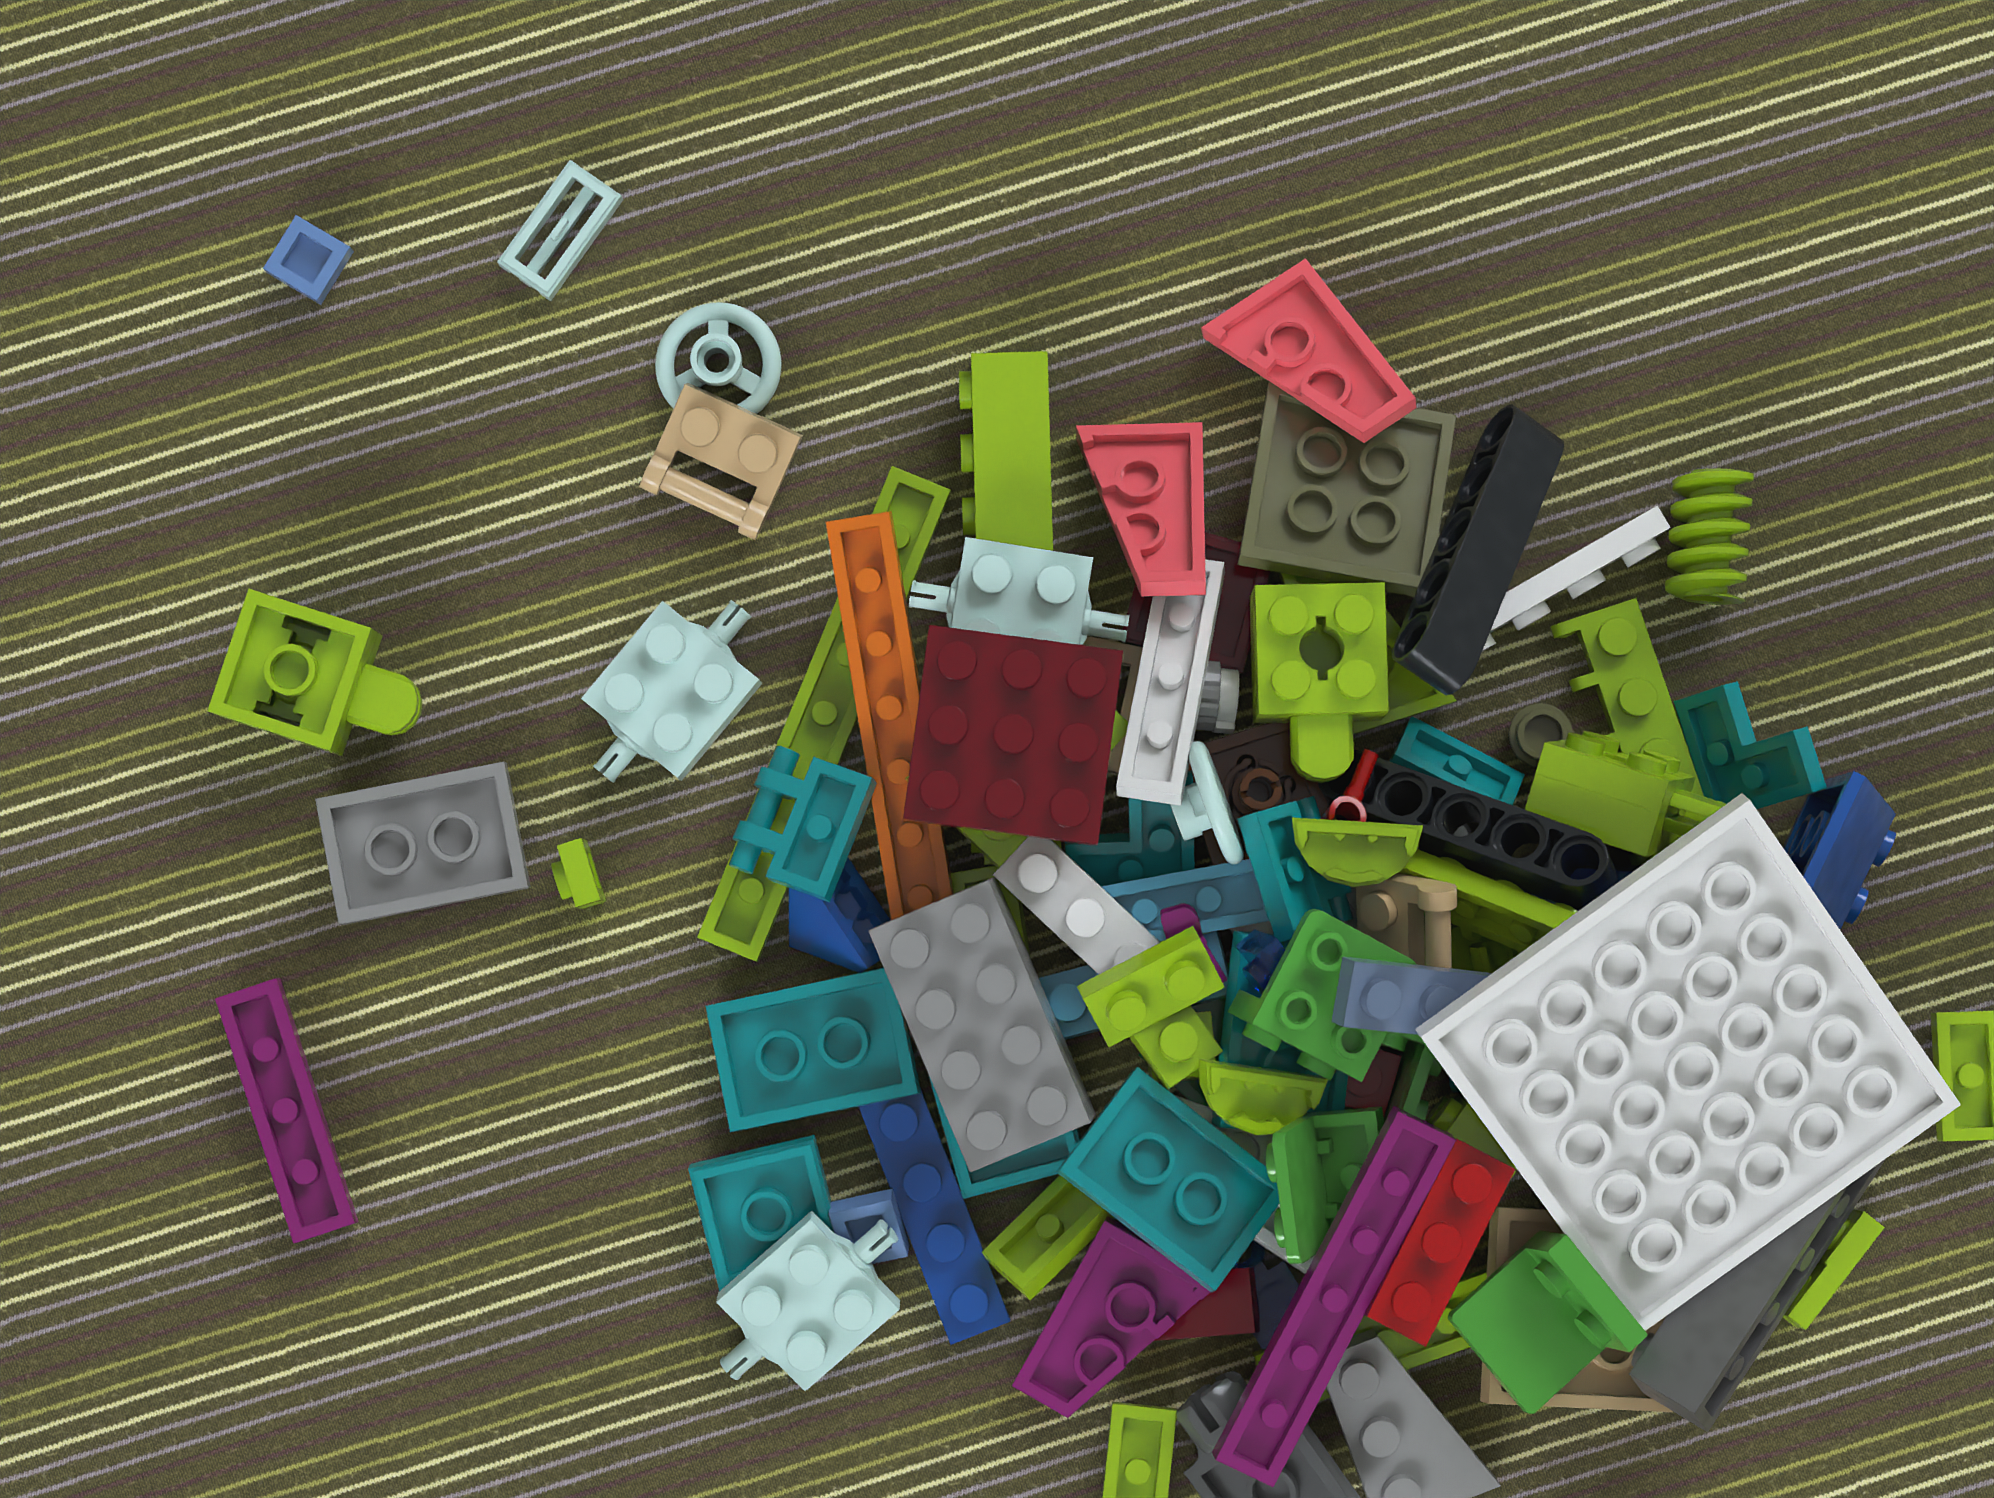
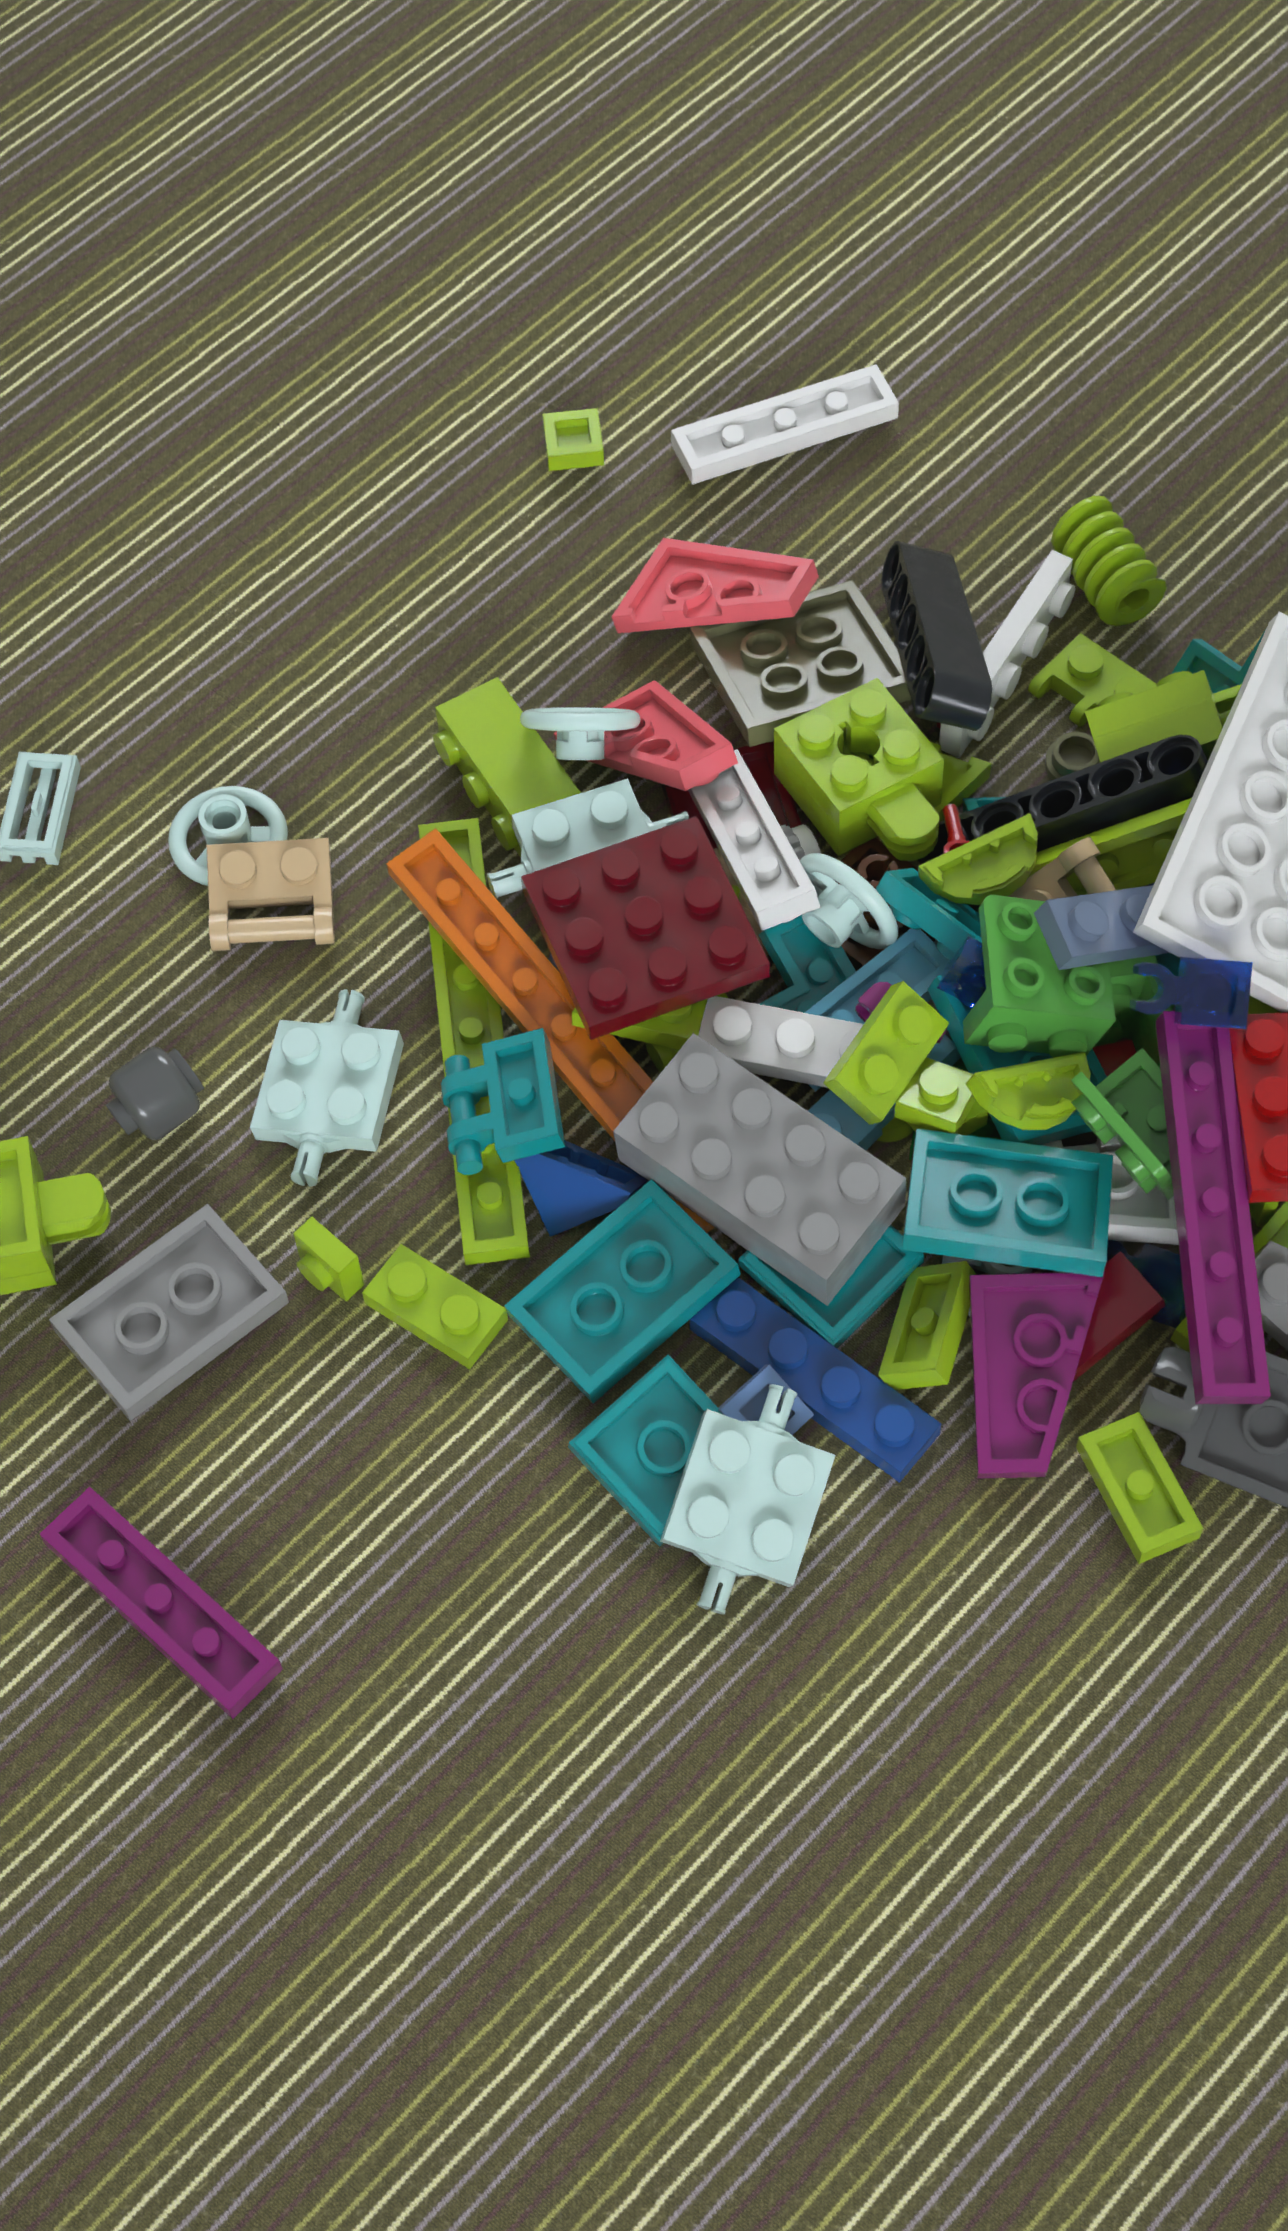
camera: 25 degrees left, 25 degrees down
none -> dark grey head [106,1046,204,1140]
none -> lime plate [362,1244,508,1369]
none -> light aqua piece [520,707,641,760]
none -> lime plate [542,408,604,471]
none -> white plate [671,364,899,485]
none -> clear blue plate [1130,957,1253,1029]

